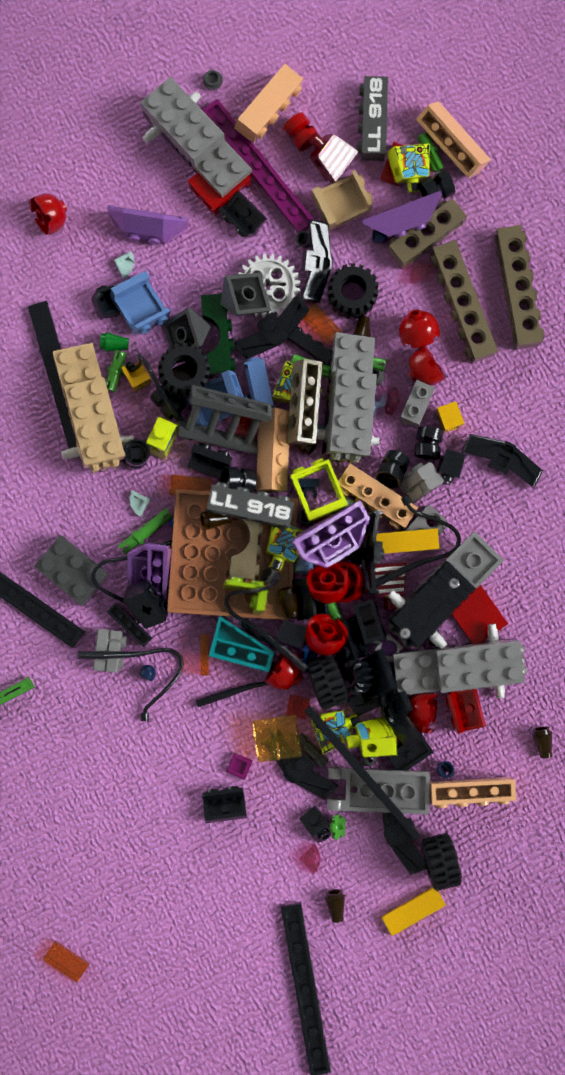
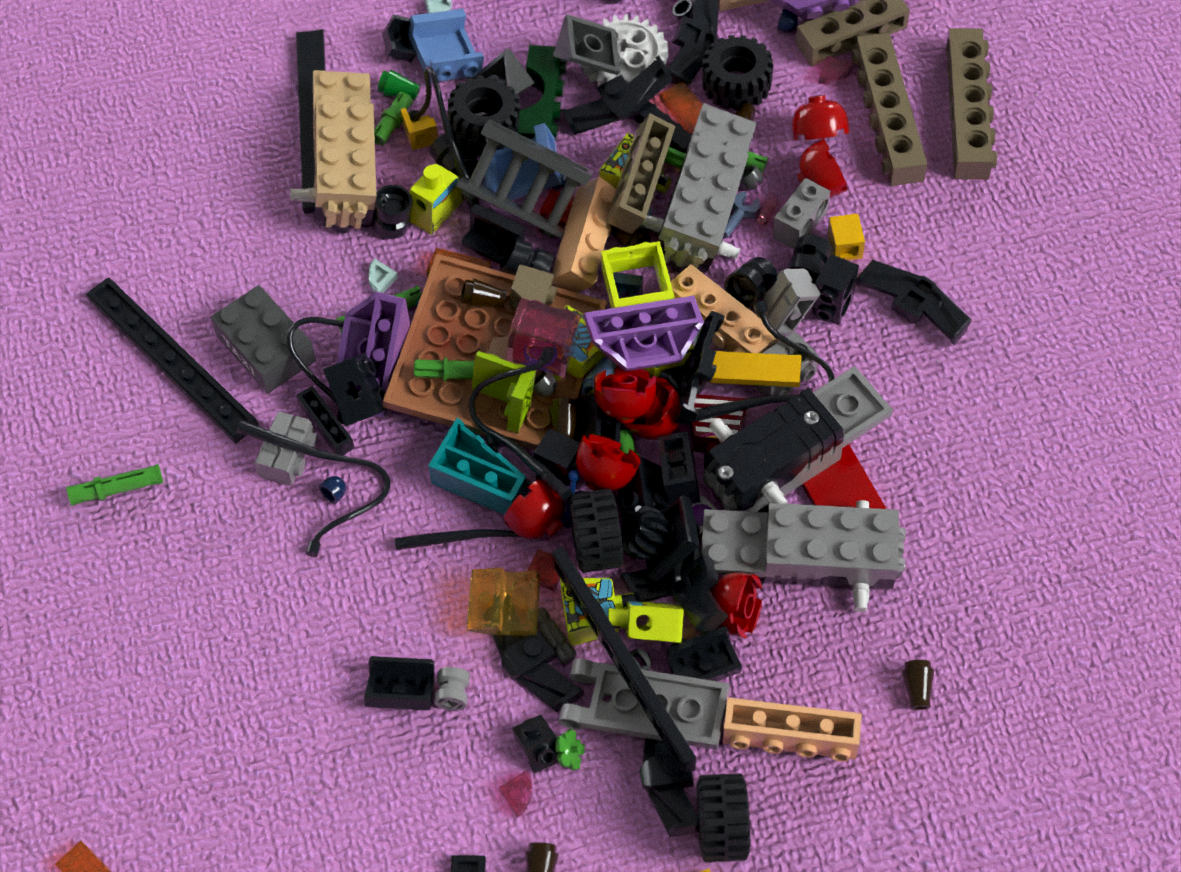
camera: 15 degrees right, 25 degrees down
clear orange tile [200,634,210,676] -> none
dark grey brick [206,483,294,529] -> none
magenta tile [226,752,253,780] -> none
medium blue window [244,357,274,408] -> none
dark blue hinge [437,761,454,778] -> none
red bracket [446,689,486,734] -> none
none -> bright green axle [414,357,474,382]
none -> light grey wheel [434,667,470,710]
none -> clear pink brick [506,298,581,378]

